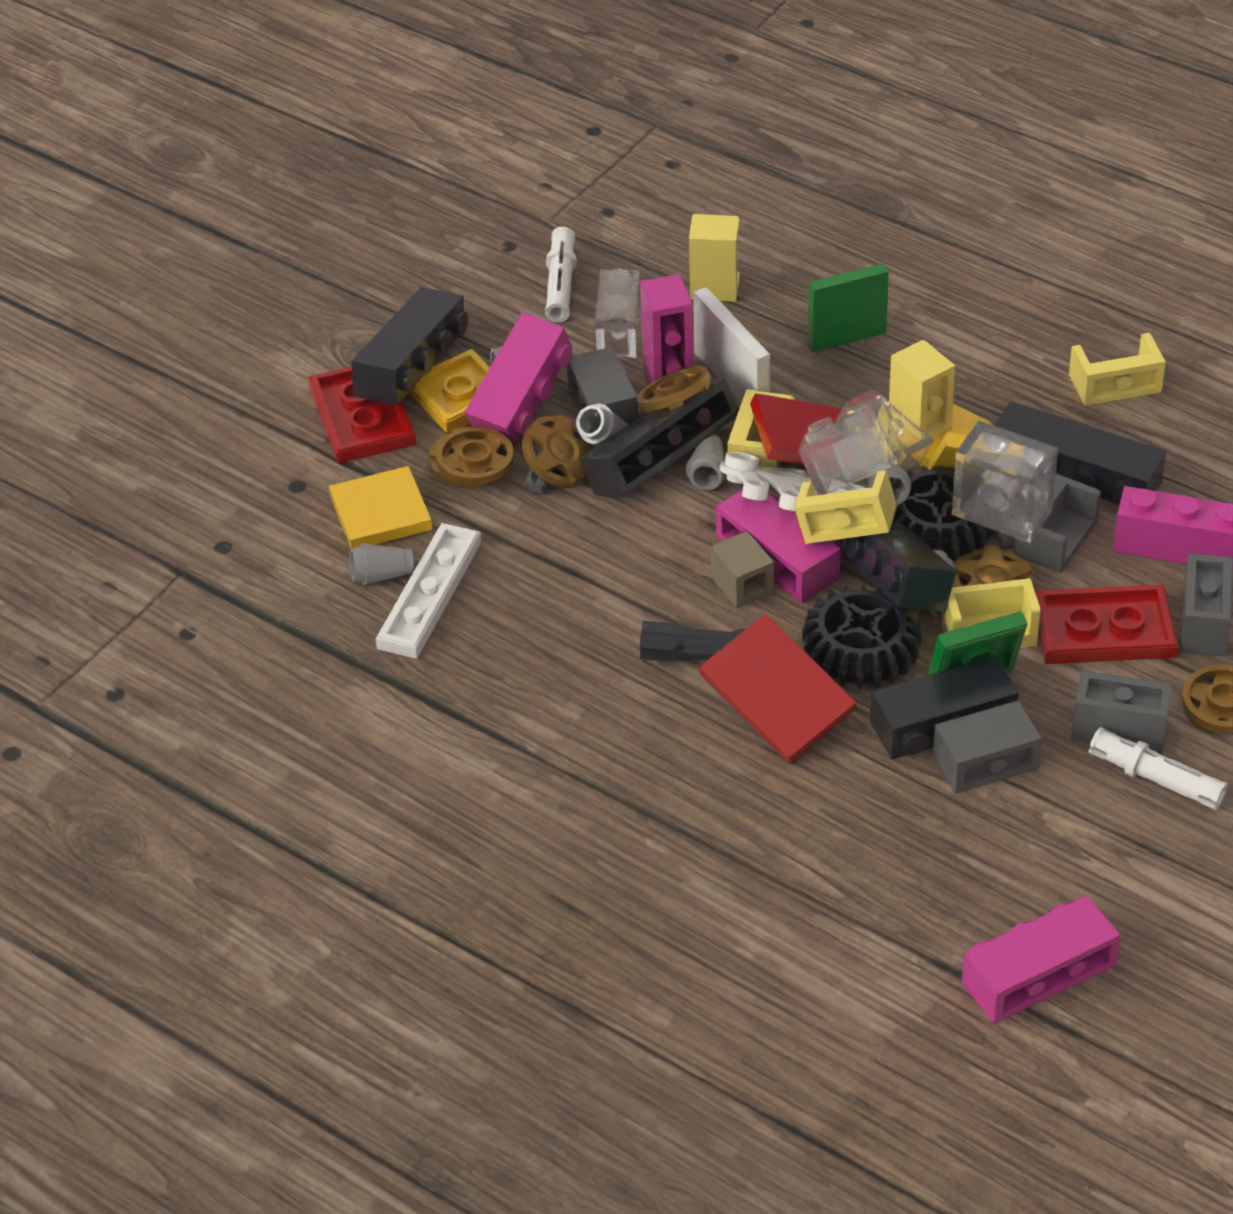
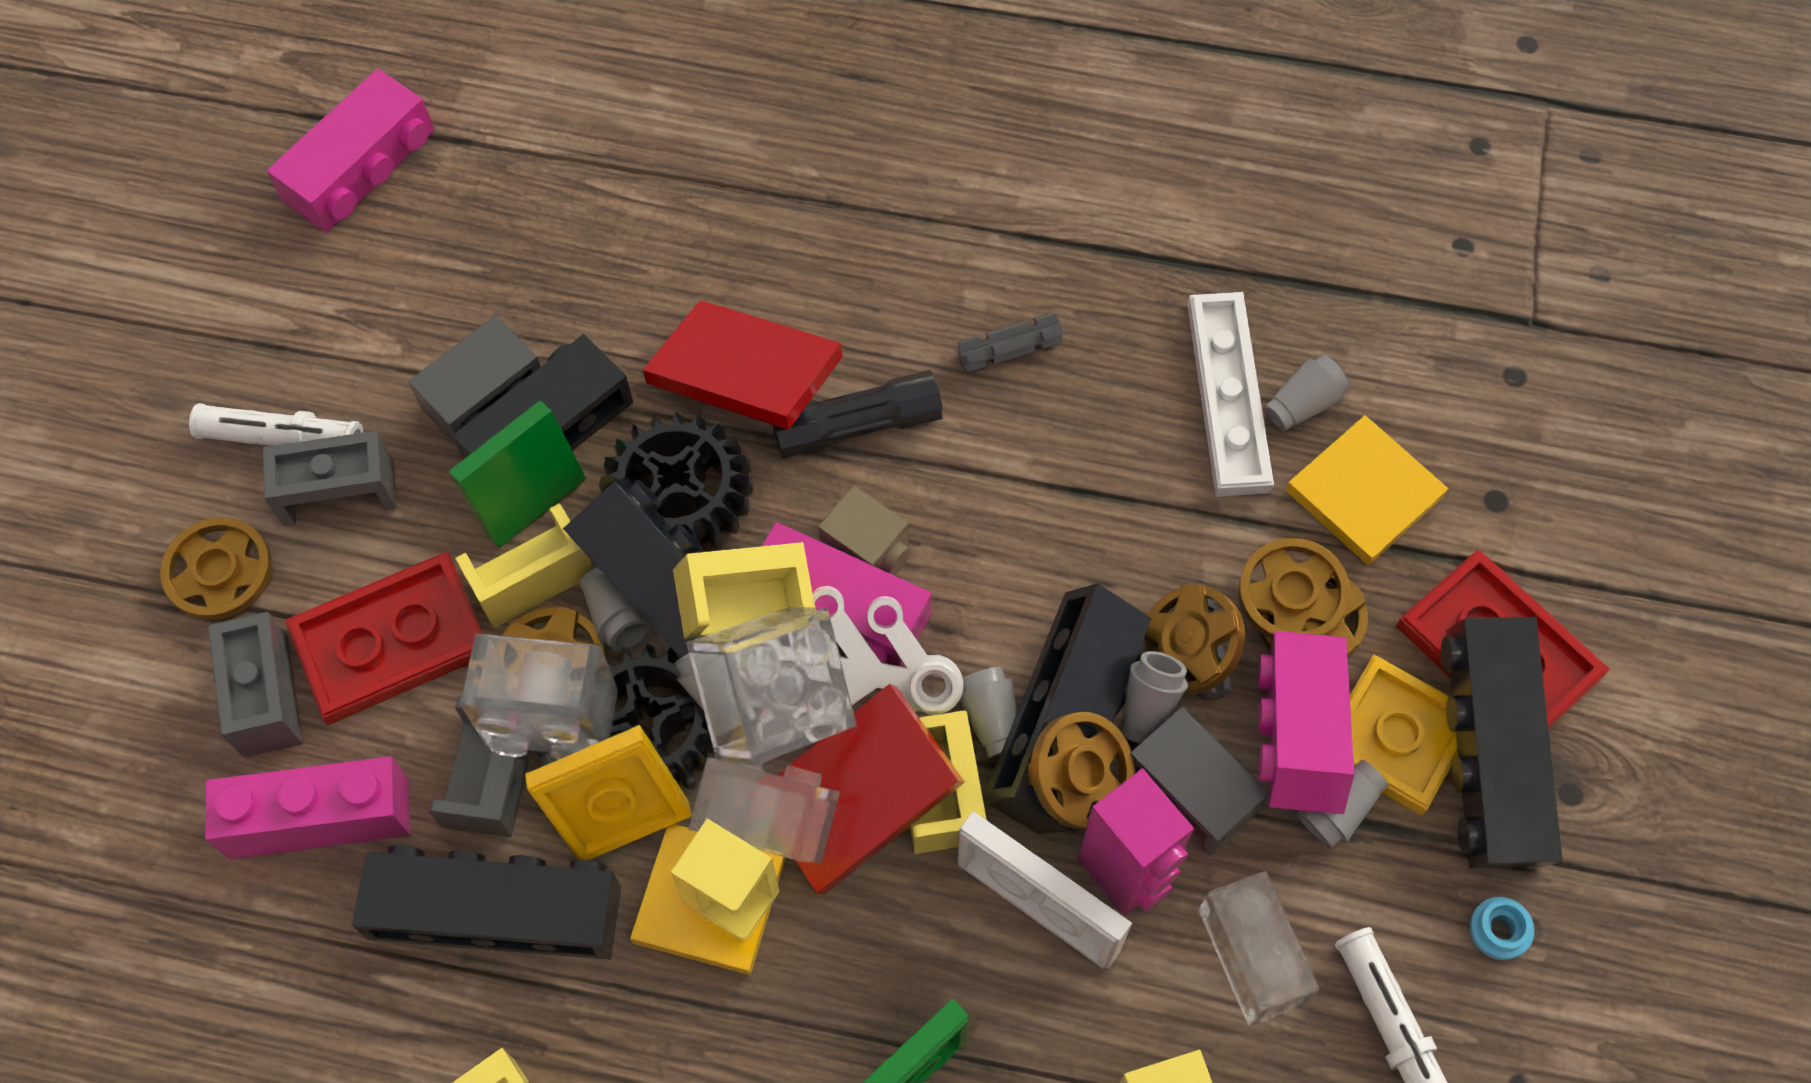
camera: 155 degrees right, 20 degrees up
none -> dark grey axle [957,313,1063,371]
none -> medium azure plate [1469,897,1534,960]

